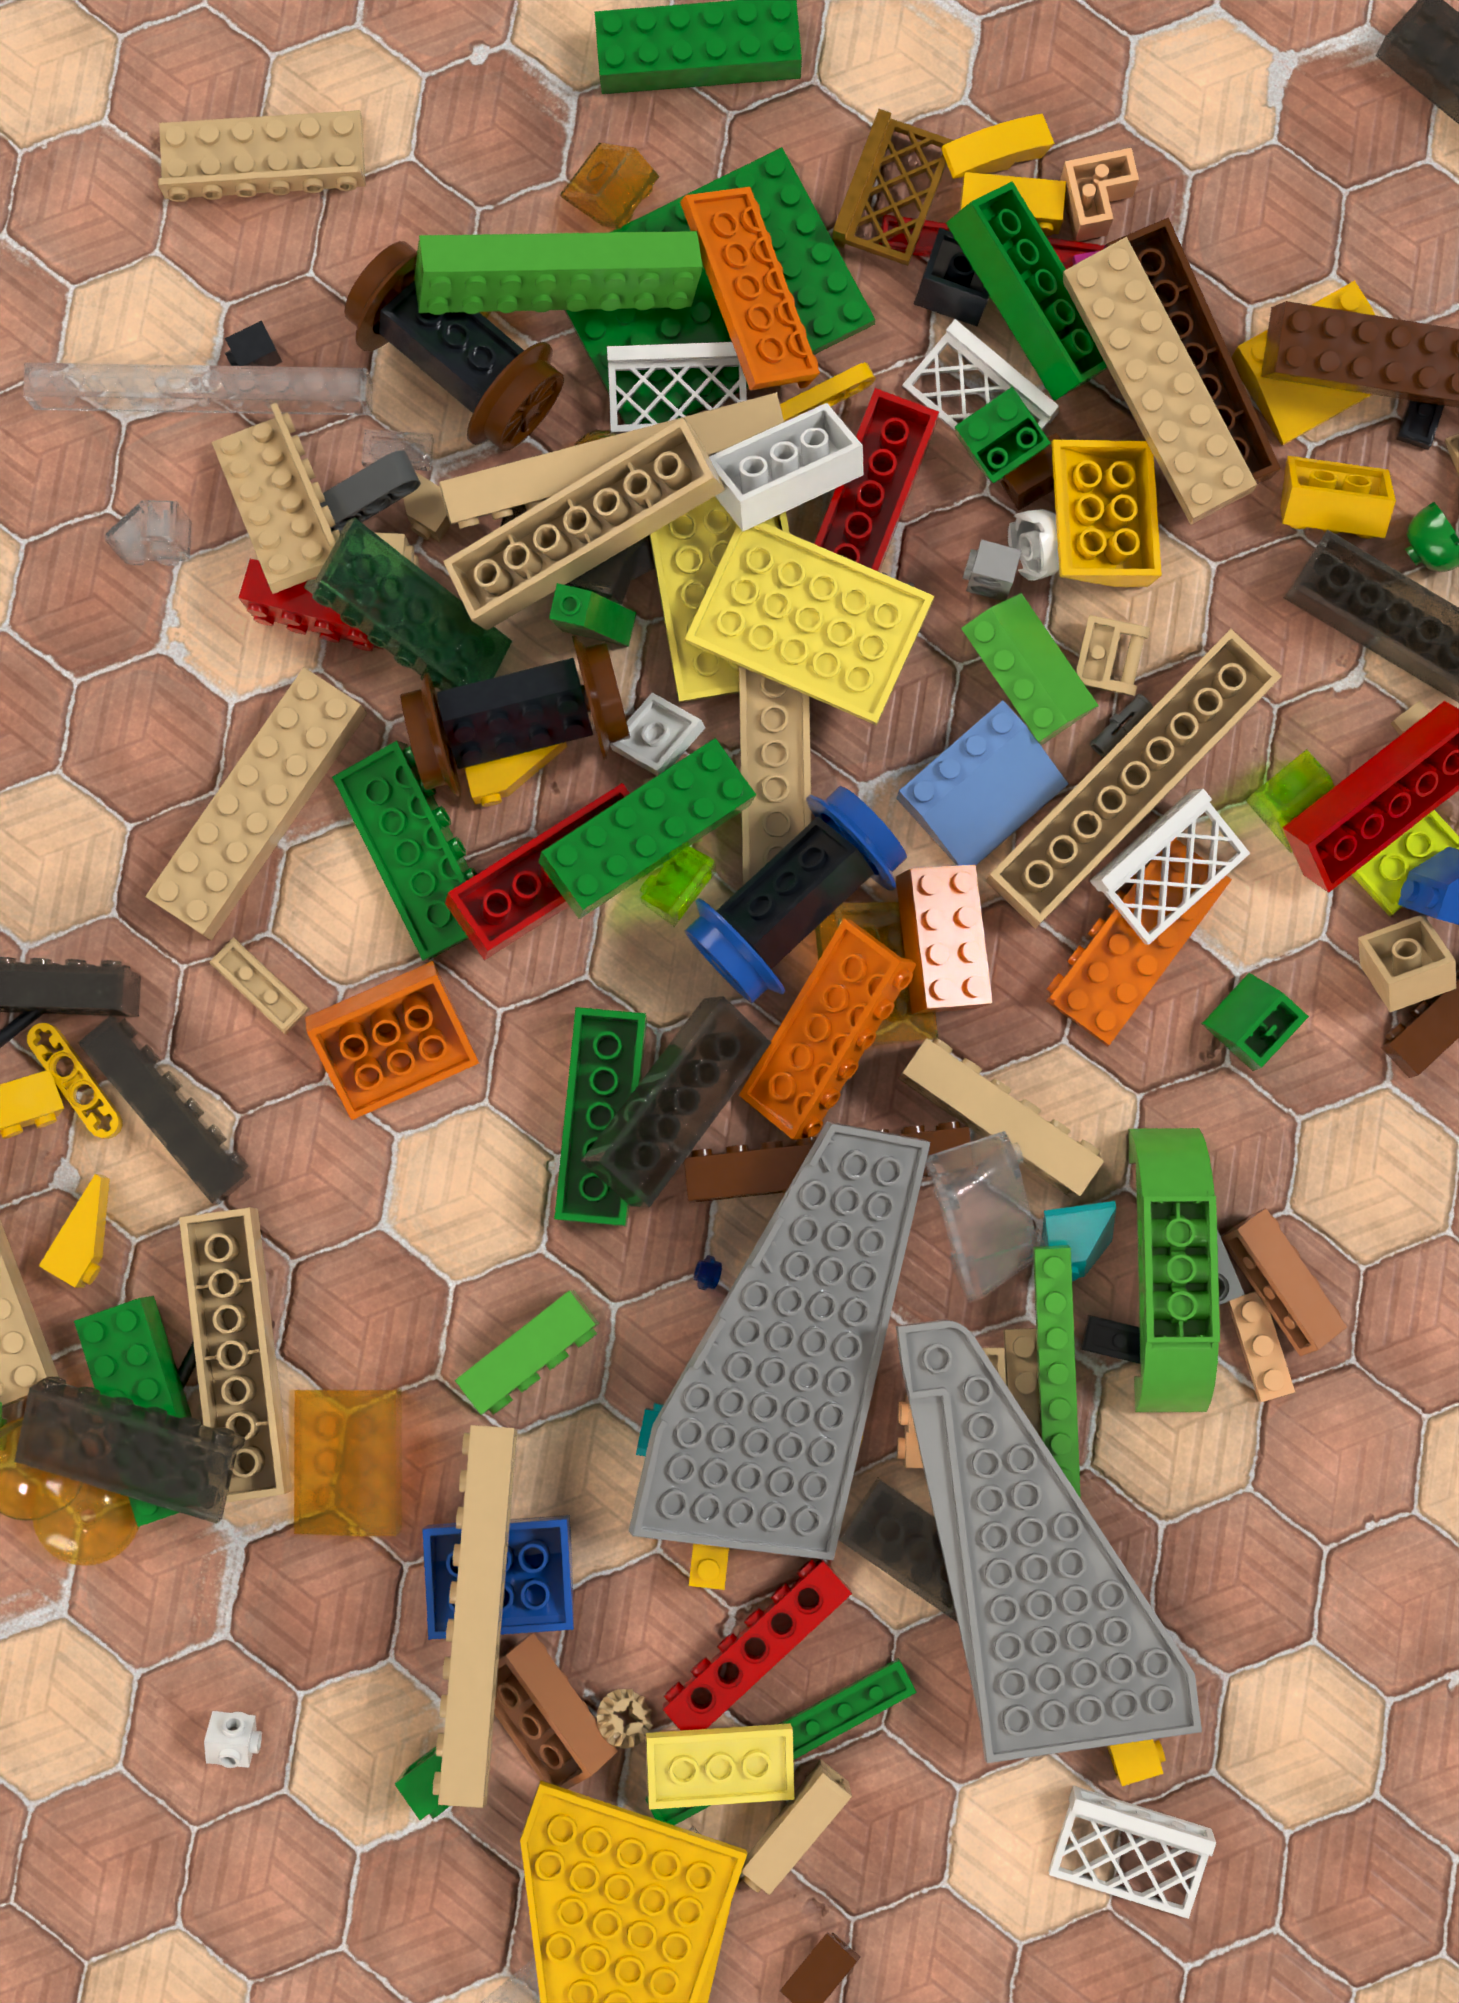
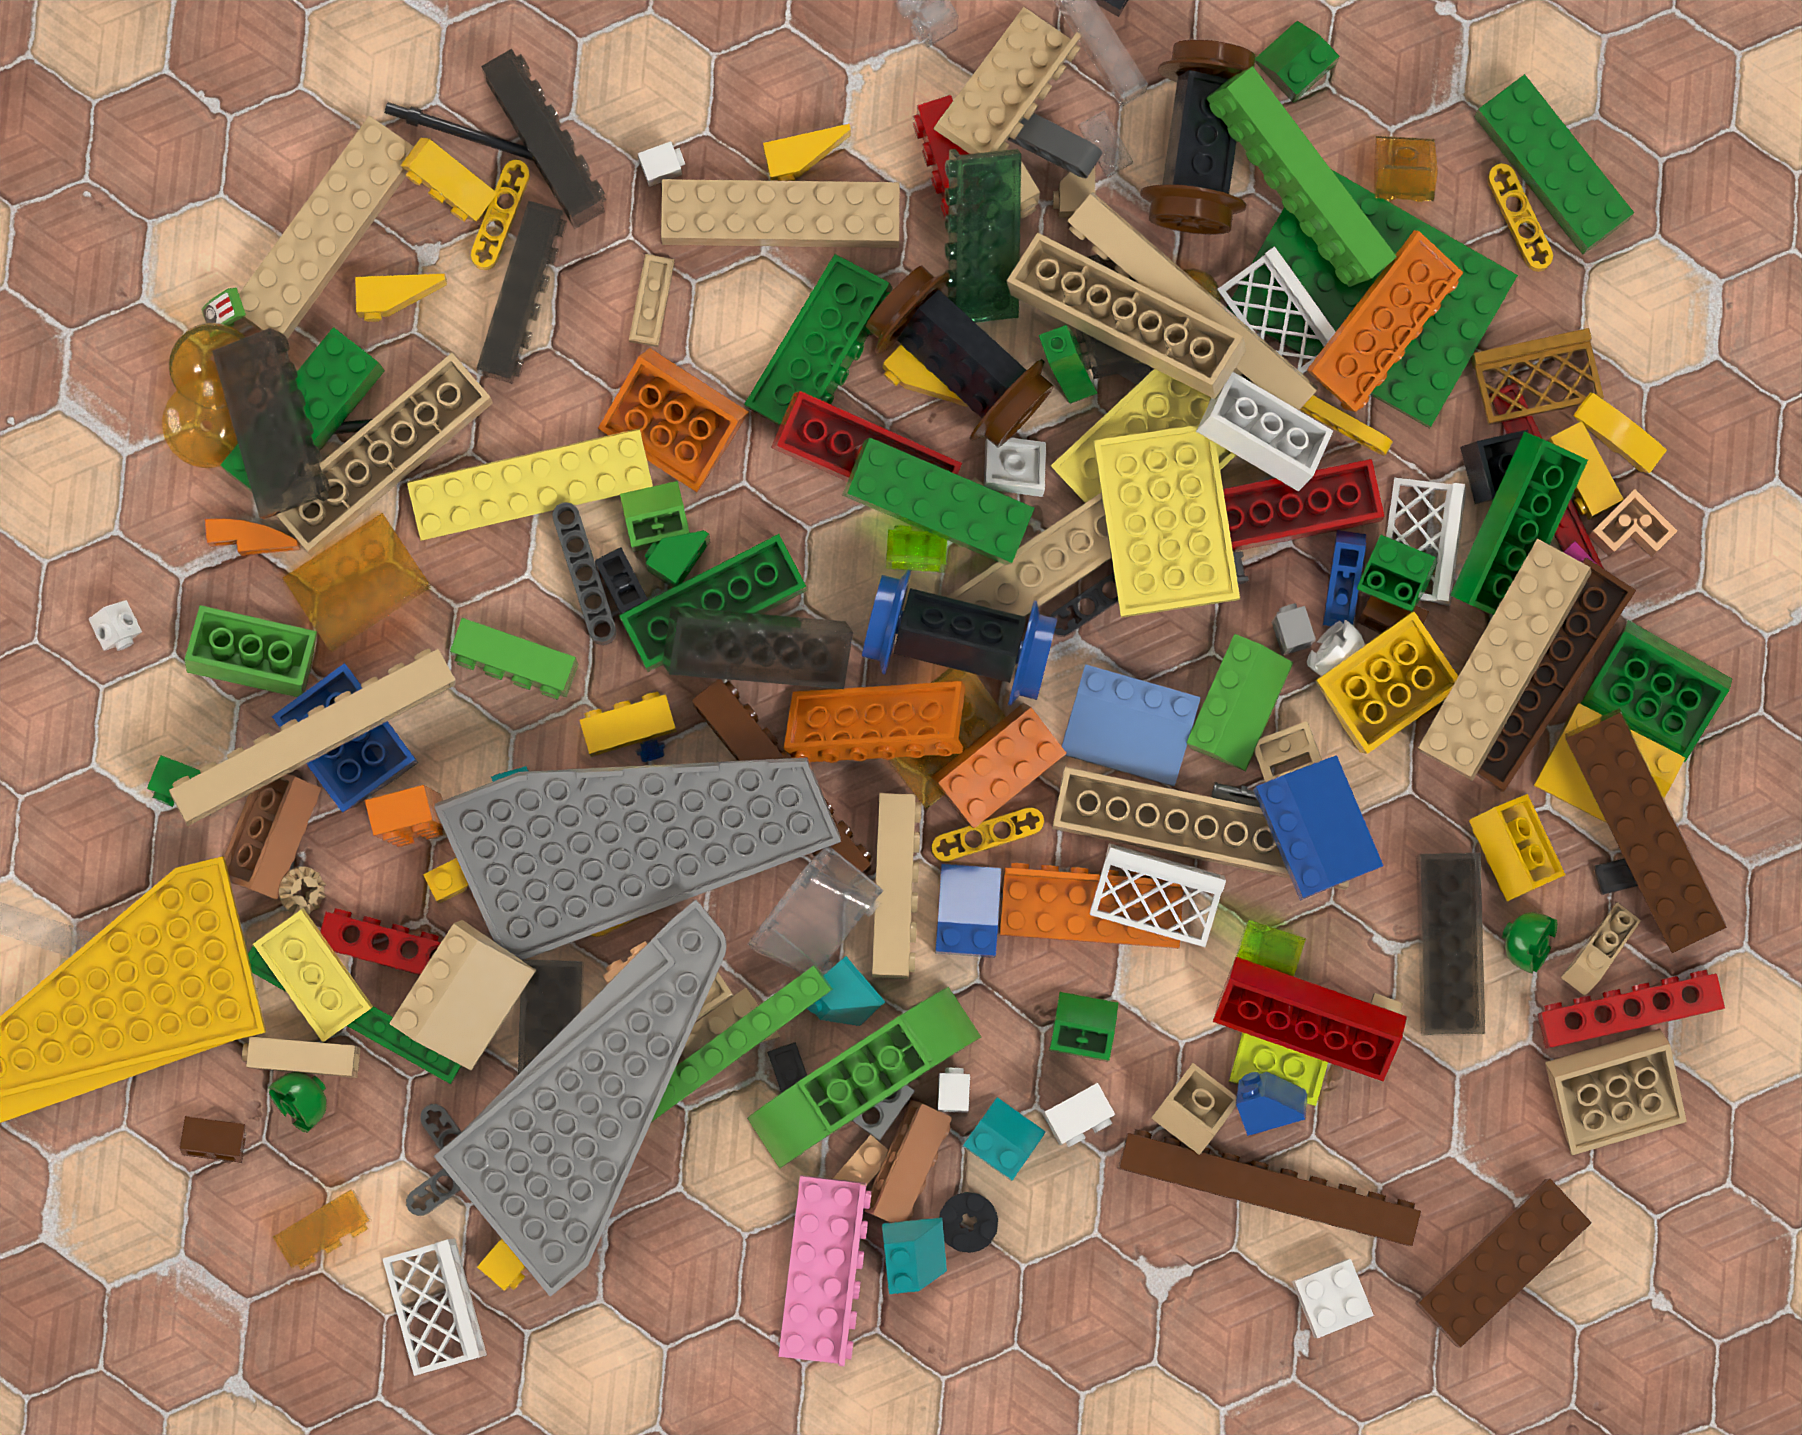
camera: 50 degrees right, 0 degrees up
none -> bright green slope [184,605,317,697]
none -> orange slope [205,518,301,556]
none -> green cylinder [269,1072,327,1133]
none -> clear yellow brick [273,1189,372,1270]
none -> orange brick [365,785,444,847]
none -> tan slope [389,920,536,1070]
none -> dark grey beam [406,1104,461,1216]
none -> light yellow plate [407,428,653,541]
none -> dark grey beam [552,502,616,645]
none -> yellow brick [579,692,677,757]
none -> black brick [595,547,648,614]
none -> bright green slope [620,481,690,552]
none -> white brick [638,141,685,187]
none -> green slope [644,530,710,588]
none -> yellow slope [763,124,851,181]
none -> bright pink bracket [778,1175,872,1366]
none -> teal slope [882,1217,947,1294]
none -> yellow beam [931,807,1044,862]
none -> slope [935,864,1001,958]
none -> white brick [937,1068,970,1113]
none -> black plate [939,1192,998,1253]
none -> teal slope [962,1097,1046,1181]
none -> white brick [1043,1083,1115,1148]
none -> black beam [1050,572,1118,637]
none -> blue slope [1253,755,1384,901]
none -> green slope [1255,21,1340,103]
none -> blue slope [1323,530,1366,626]
none -> yellow beam [1487,163,1553,272]
none -> green slope [1581,620,1733,762]

